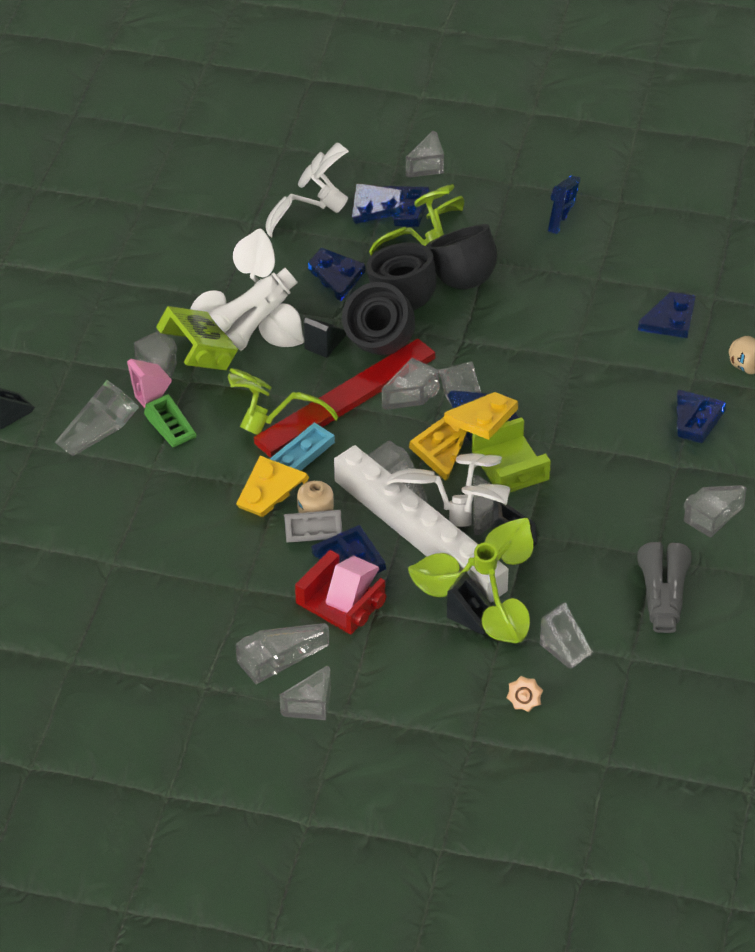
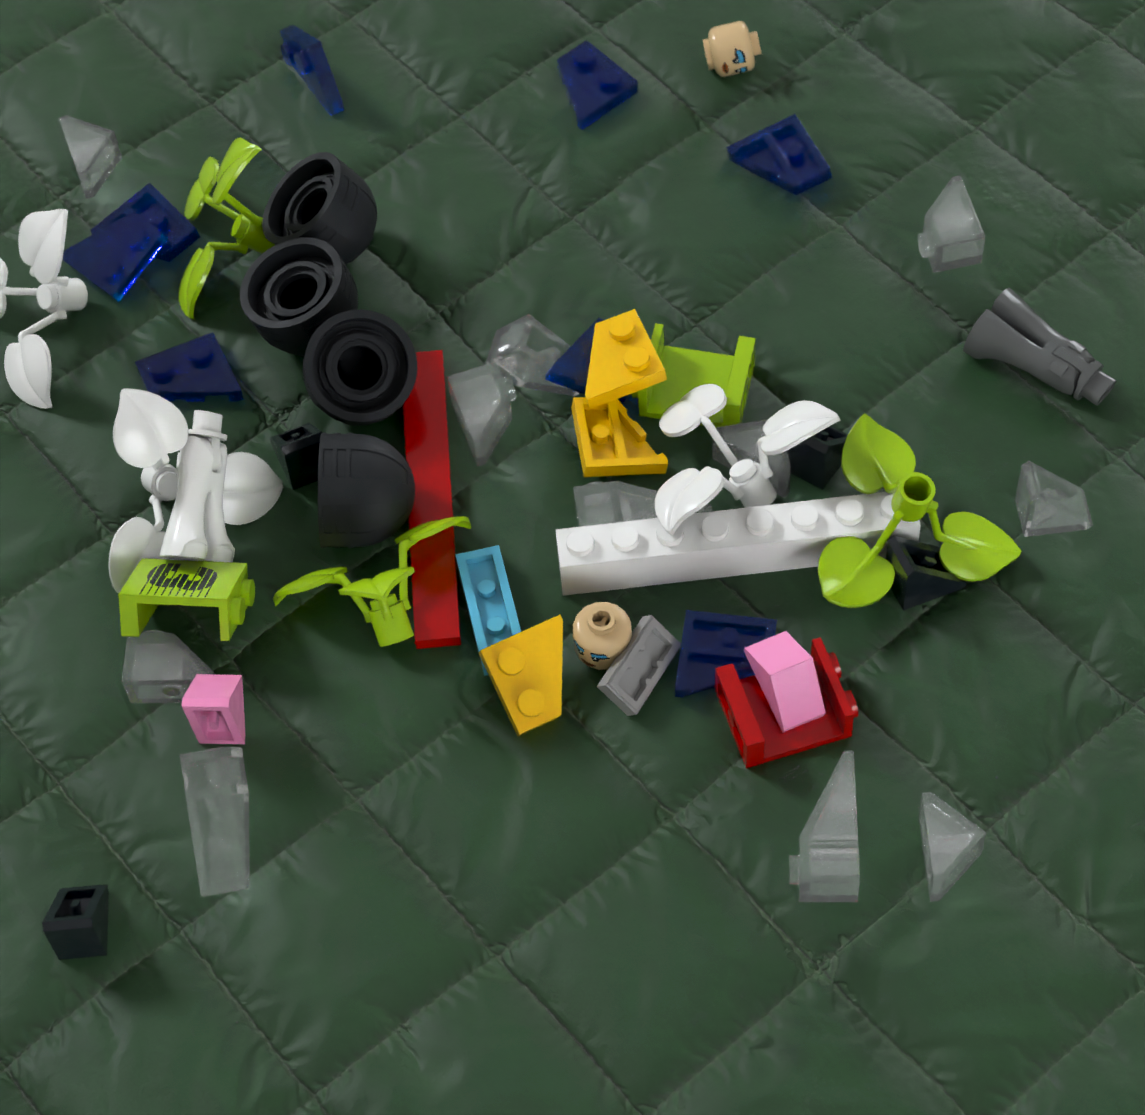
camera: 50 degrees left, 10 degrees up
bright green slope [144,394,197,447] -> none
light nougat piece [506,676,543,712] -> none
none -> black piece [318,433,415,548]

